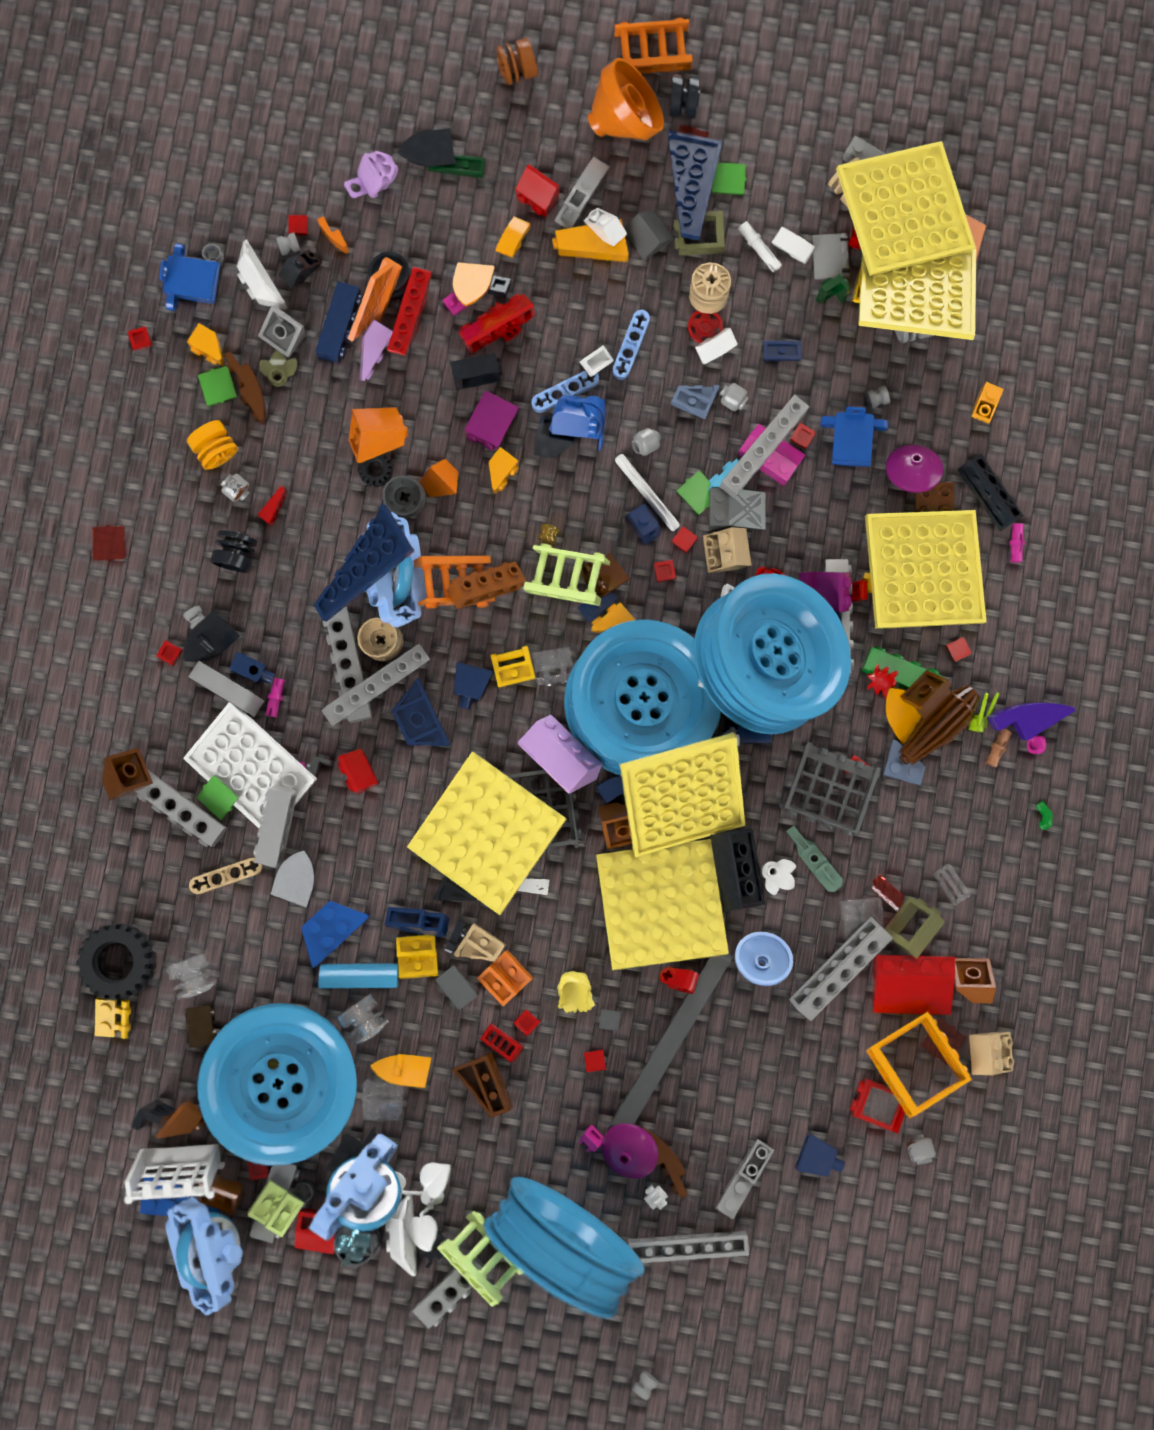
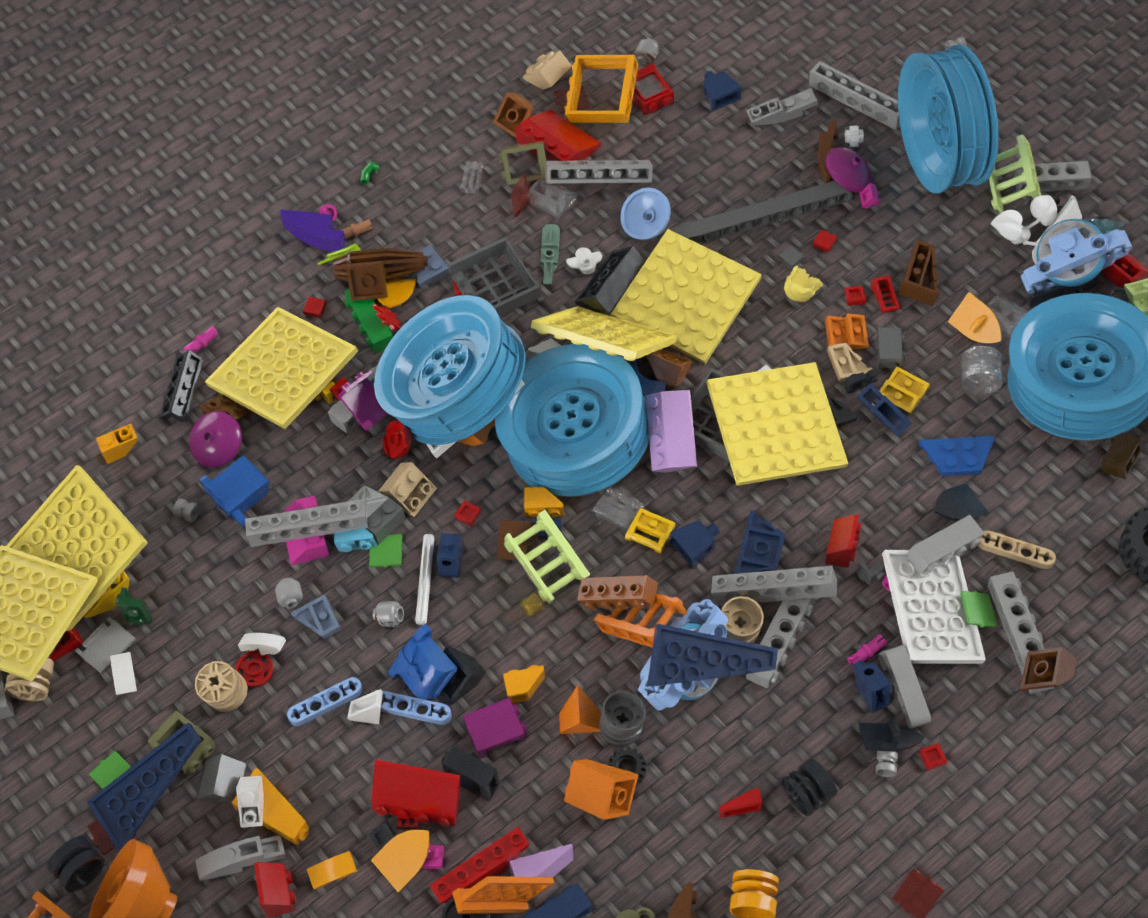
camera: 130 degrees left, 25 degrees down
clear wheel [166,953,217,1000] -> none
light grey head [221,474,250,502] -> none
dark azure brick [319,963,399,988] -> none
red piece [659,967,699,994] -> none
red tile [671,526,698,553] -> none
white pin [738,221,782,273] -> none
dark blue plate [763,340,801,361] -> none

